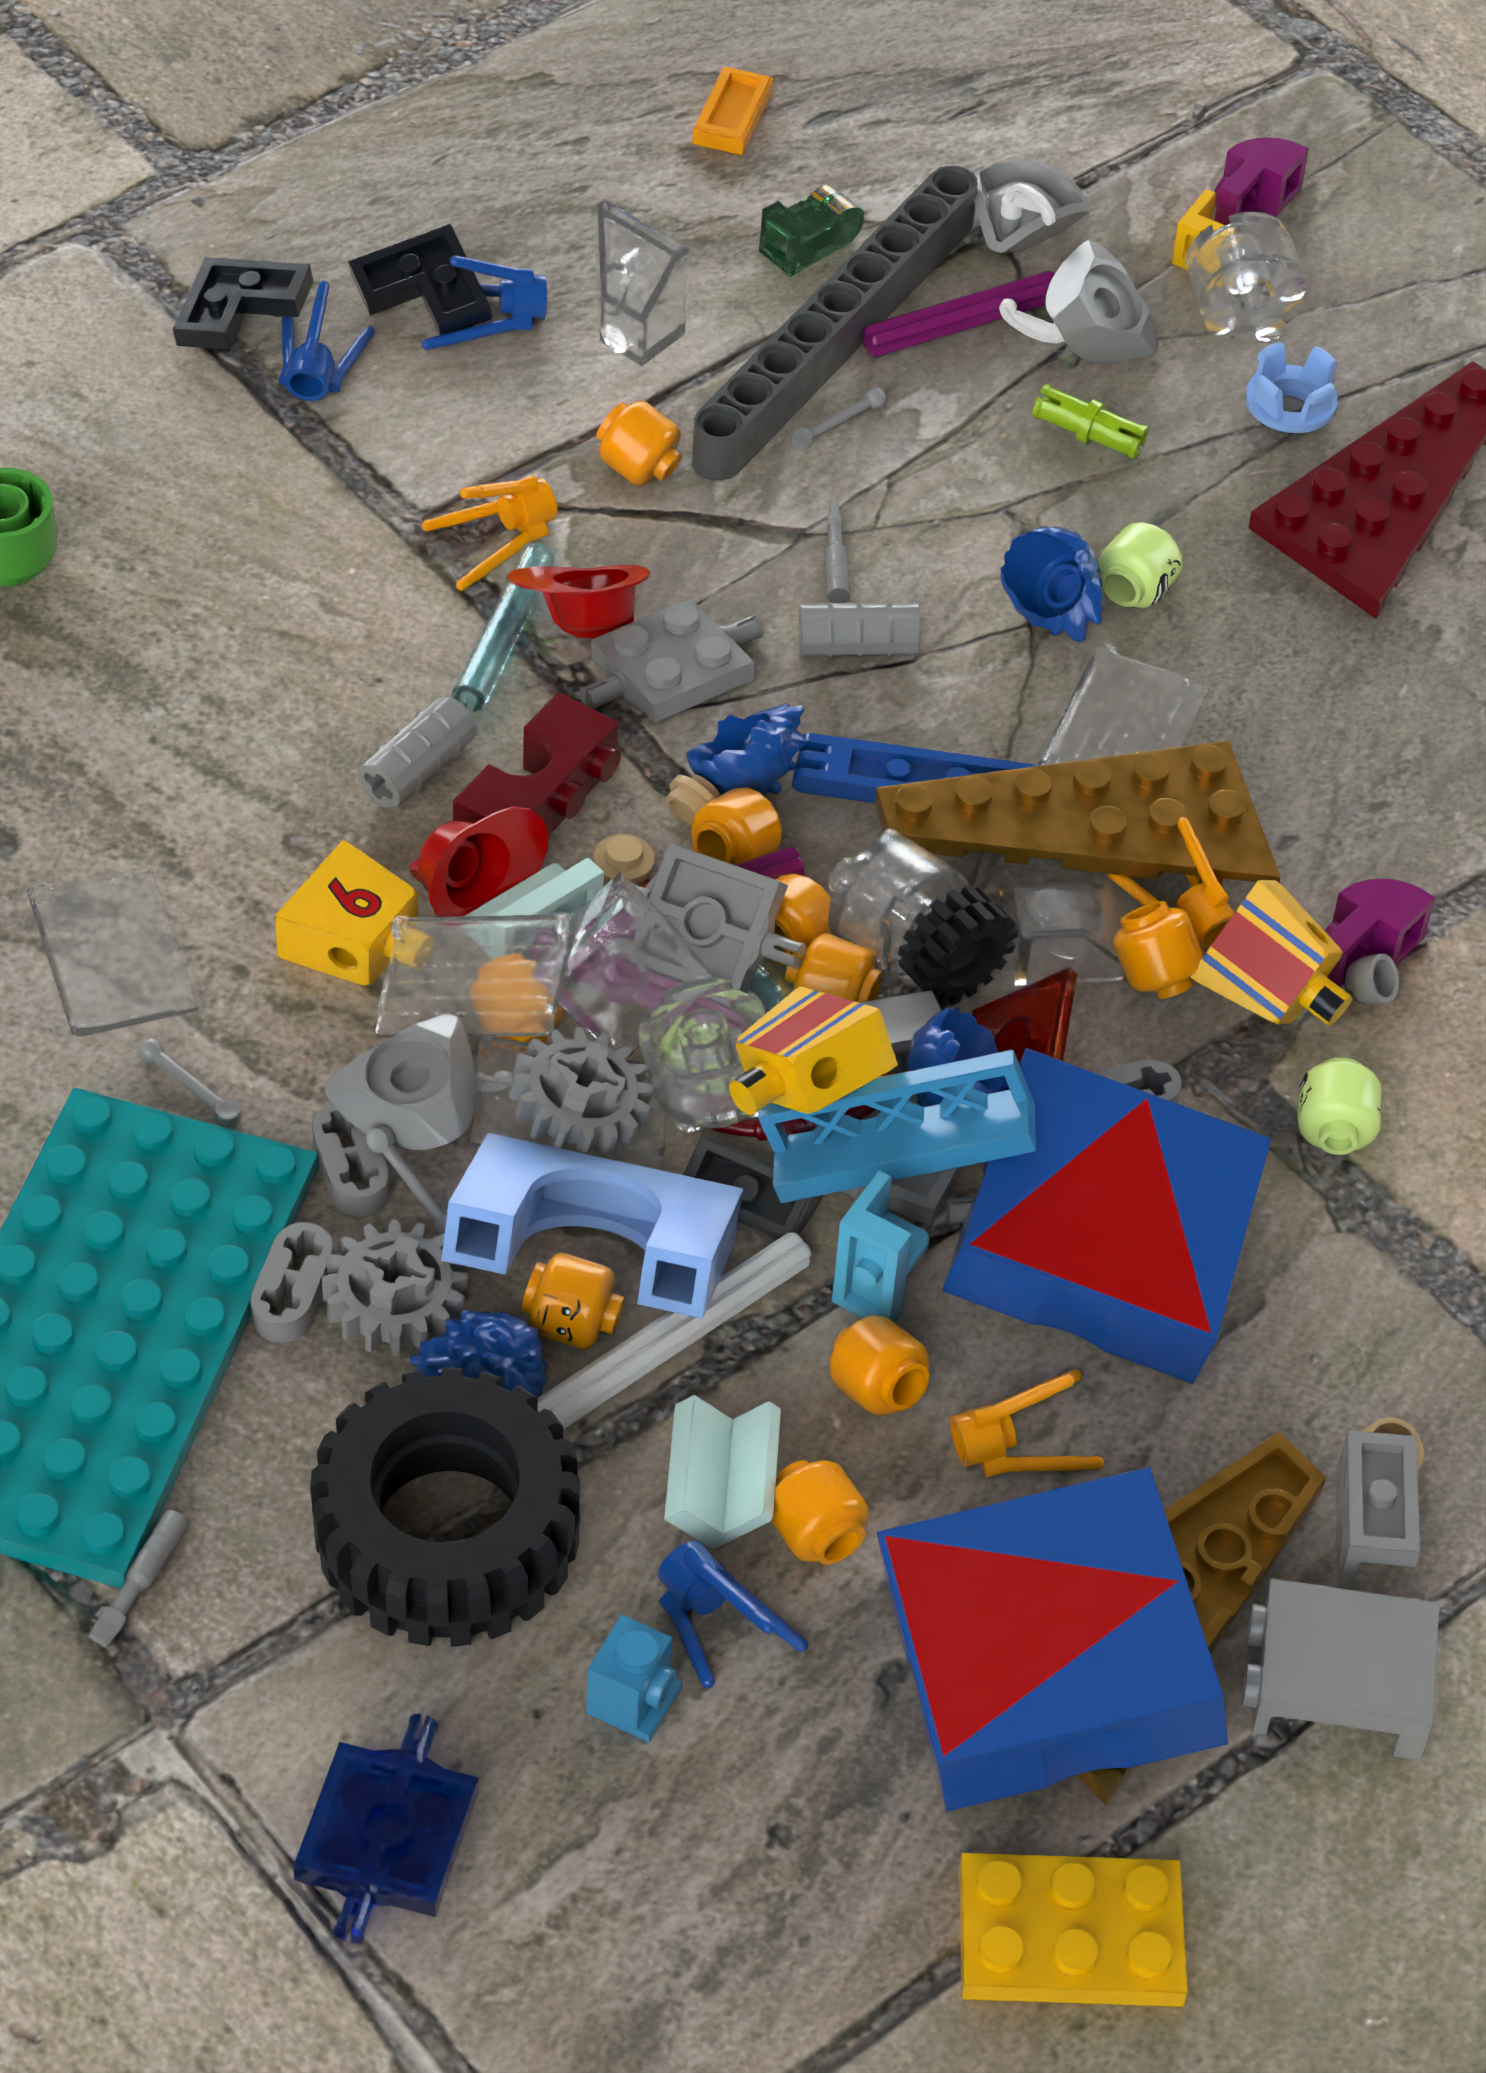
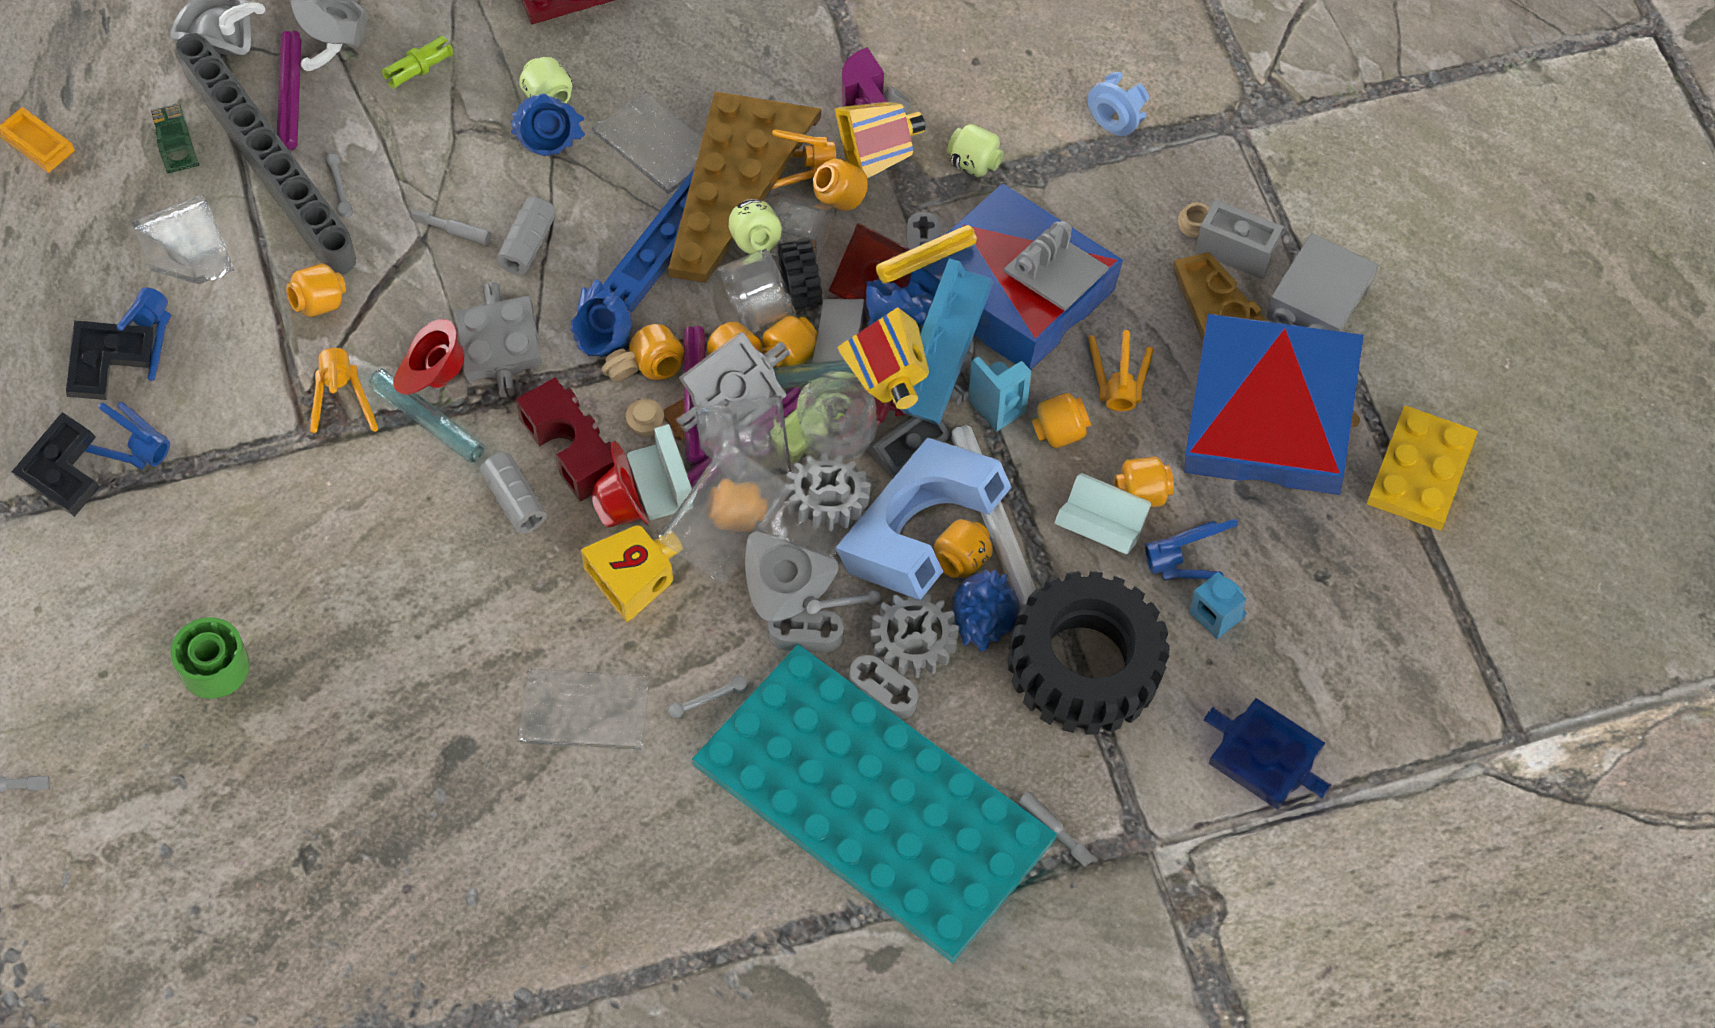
camera: 65 degrees left, 10 degrees up
none -> yellowish green head [728,199,782,255]
none -> yellow axle [876,225,977,283]
none -> light grey hinge [1003,221,1109,311]

